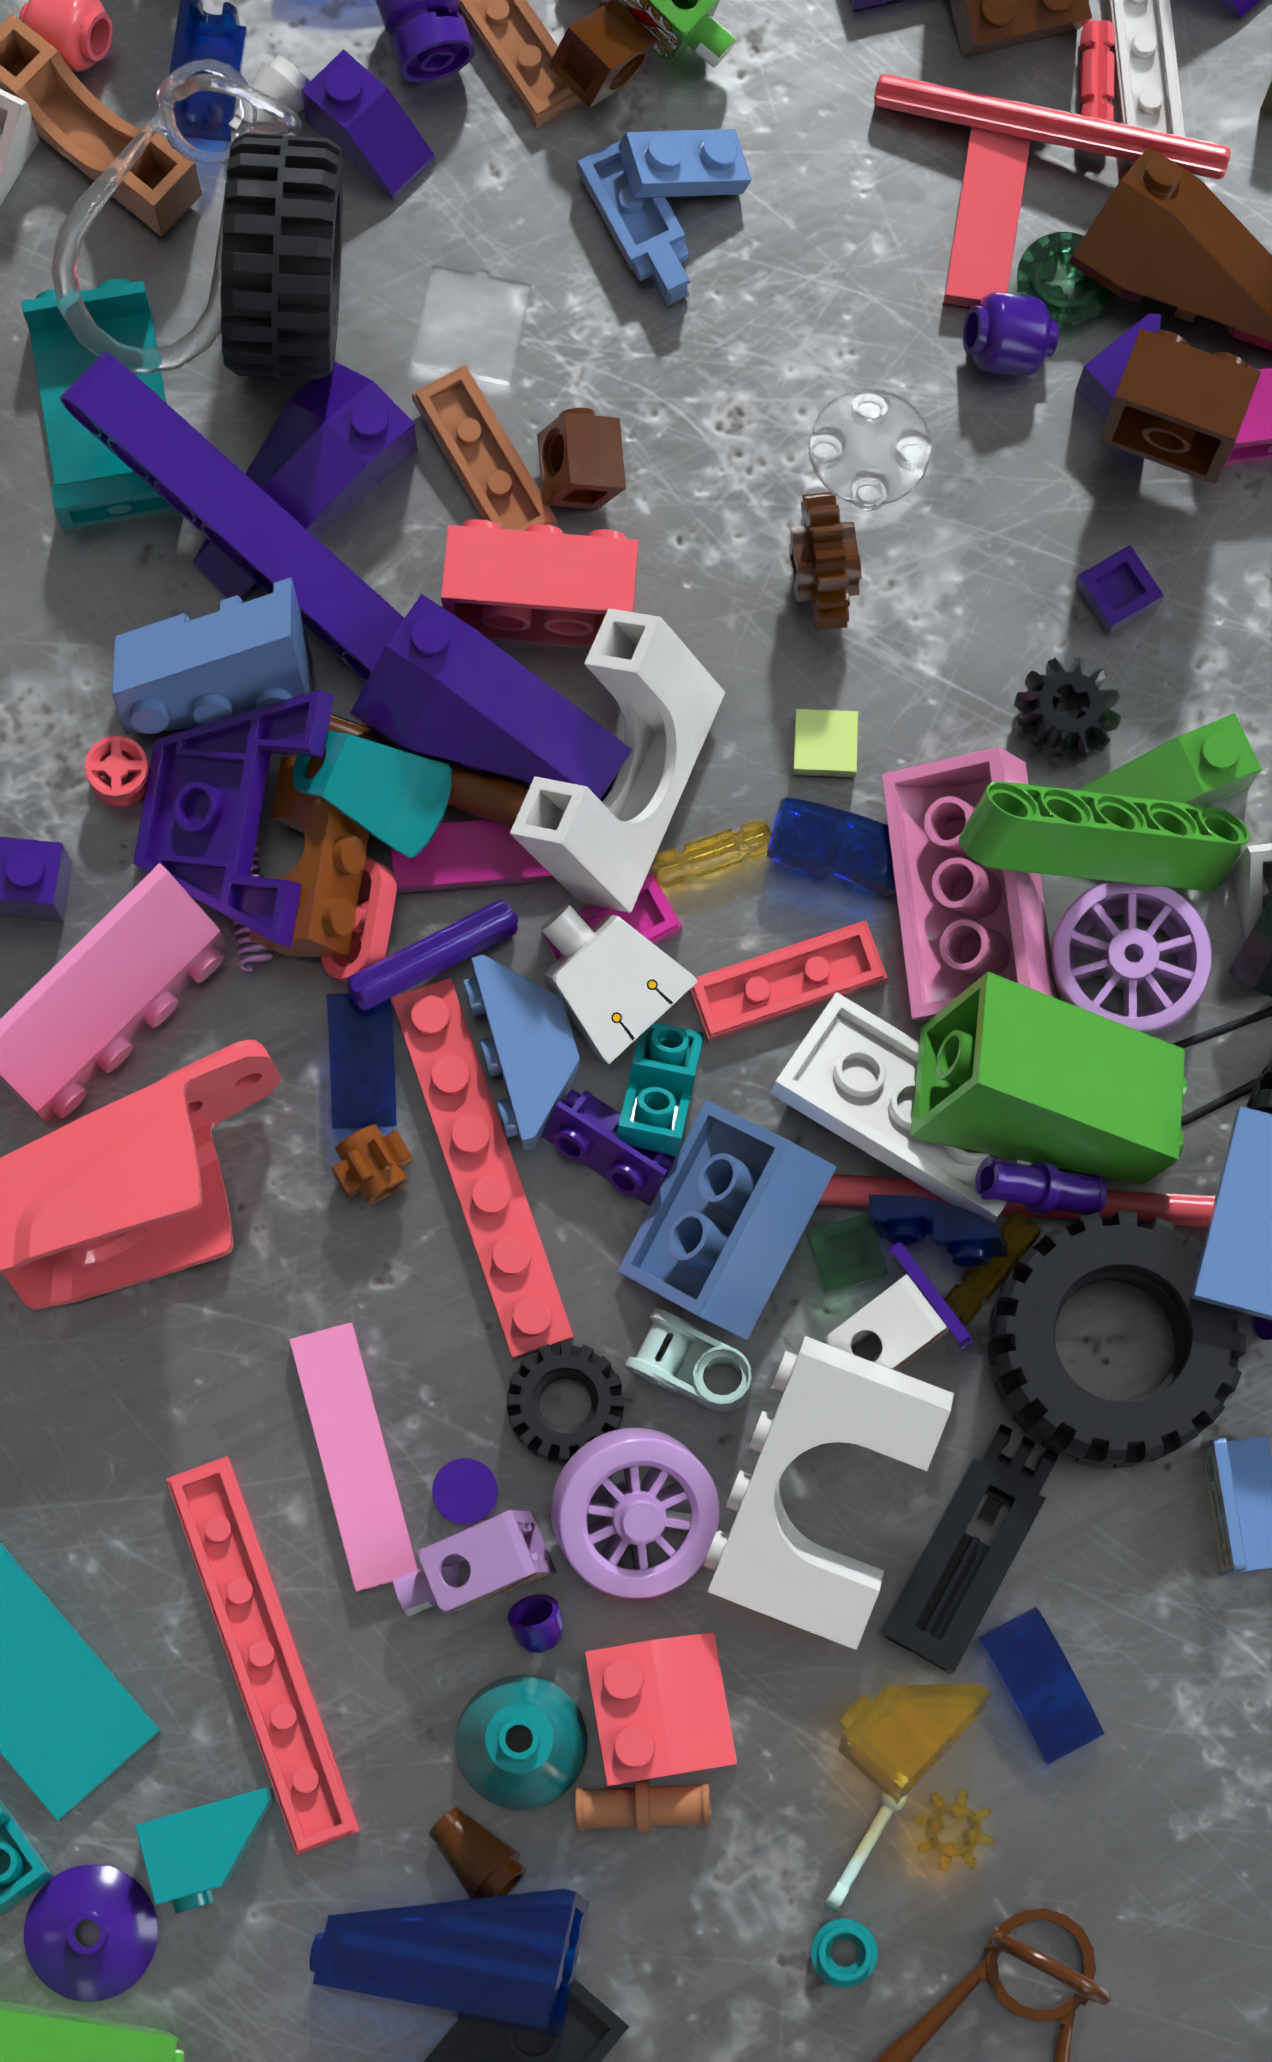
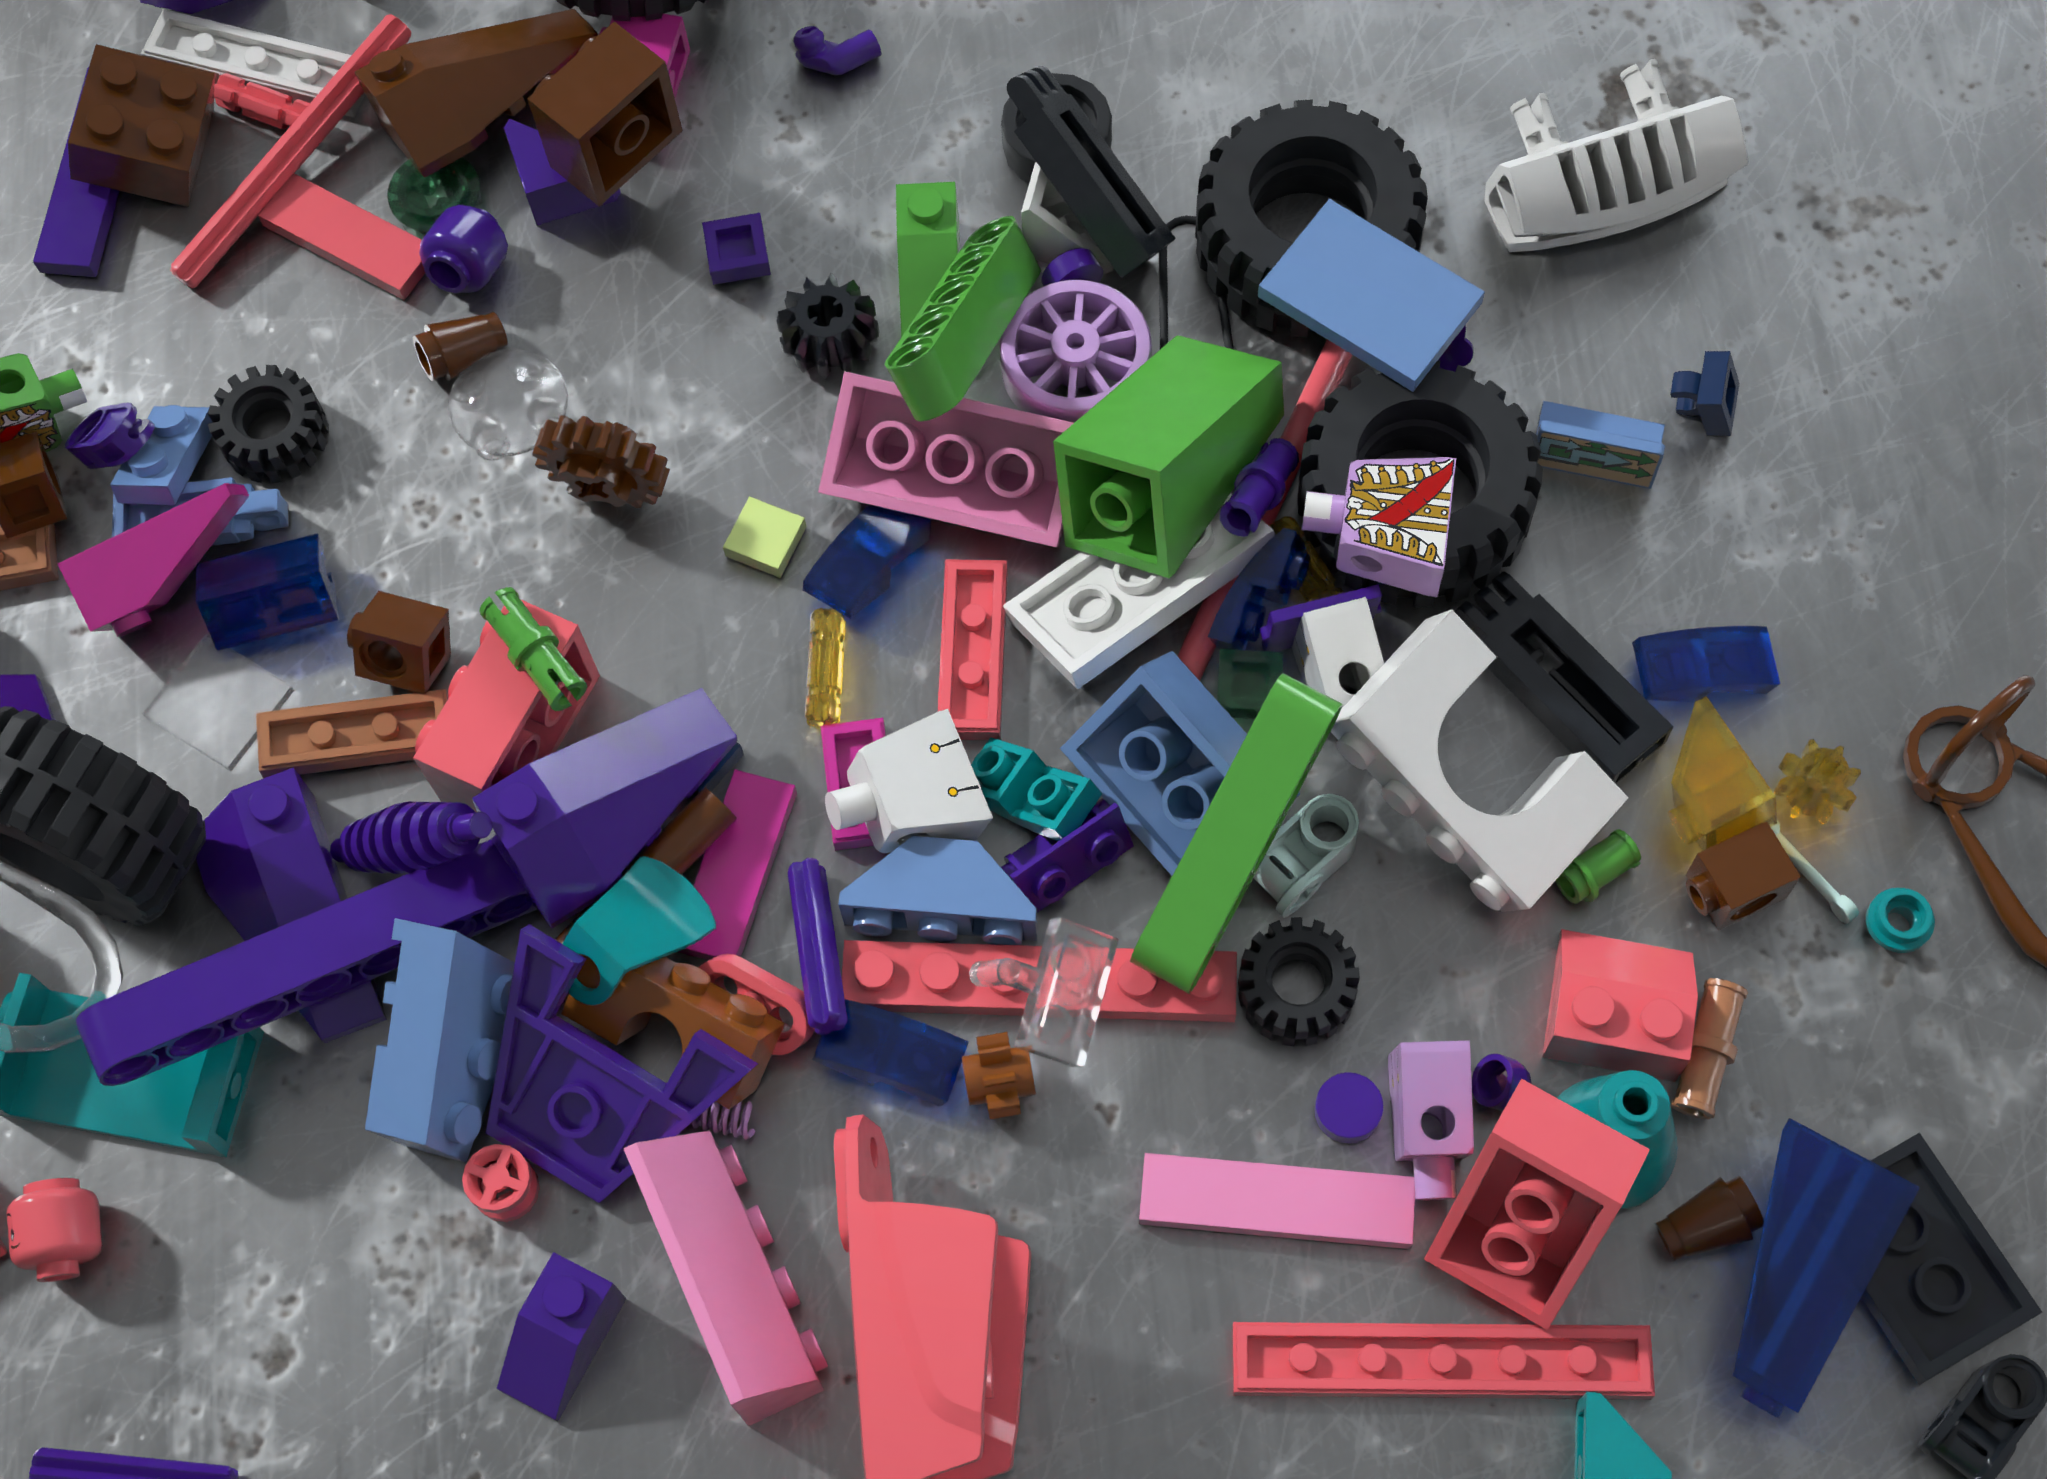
camera: 60 degrees left, 10 degrees down
white arch [510,608,725,913] -> none
lavender wheel [551,1428,721,1599] -> none
none -> dark pink slope [57,483,249,637]
none -> dark purple piece [65,402,155,469]
none -> clear blue hinge [196,533,339,651]
none -> black tyre [208,365,329,483]
none -> dark purple piece [330,801,492,874]
none -> reddish brown cone [413,312,508,381]
none -> bright green pin [479,587,587,711]
none -> clear plate [969,918,1119,1067]
none -> dark purple tile [1041,248,1104,286]
none -> bright green beam [1130,673,1343,994]
none -> torso [1302,457,1456,597]
none -> coral brick [1424,1078,1650,1330]
none -> bright green pin [1555,829,1641,904]
none -> reddish brown brick [1686,821,1801,931]

